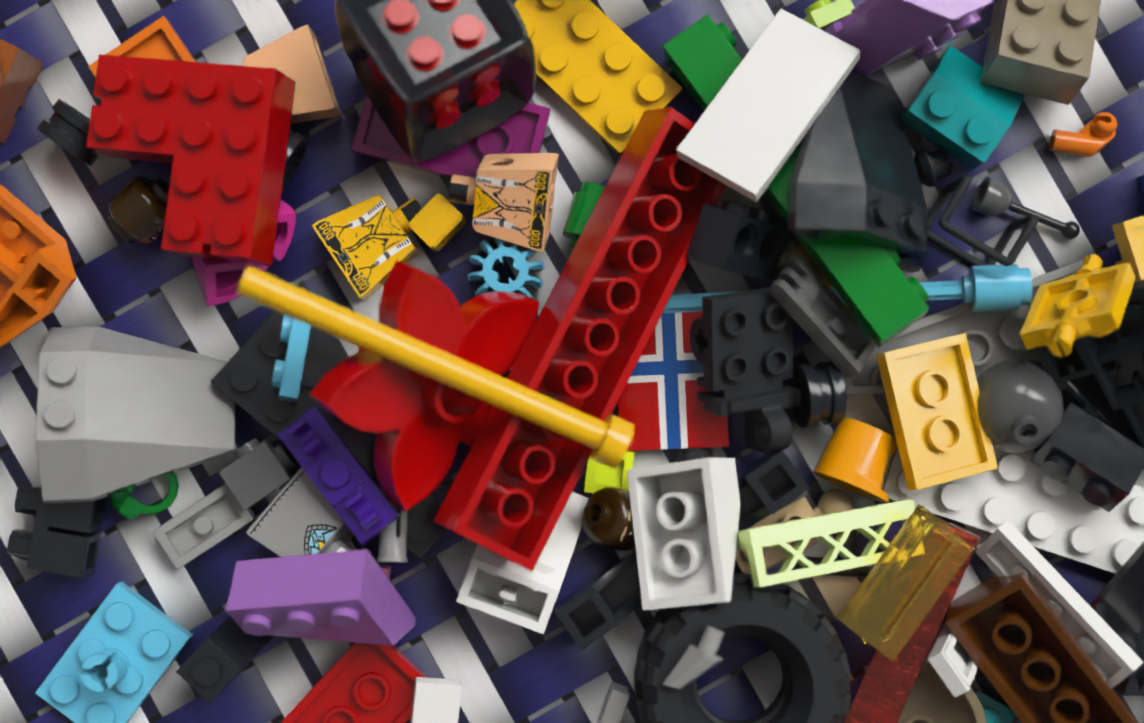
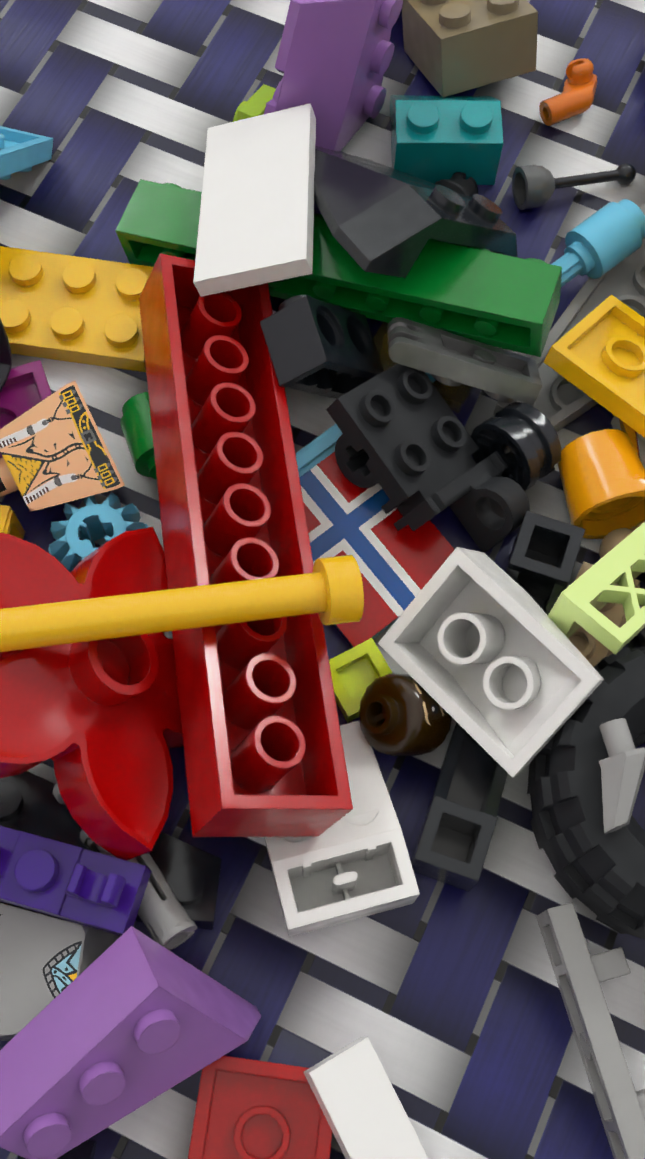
camera: 40 degrees left, 20 degrees down
black piece [927,175,1039,266] -> none

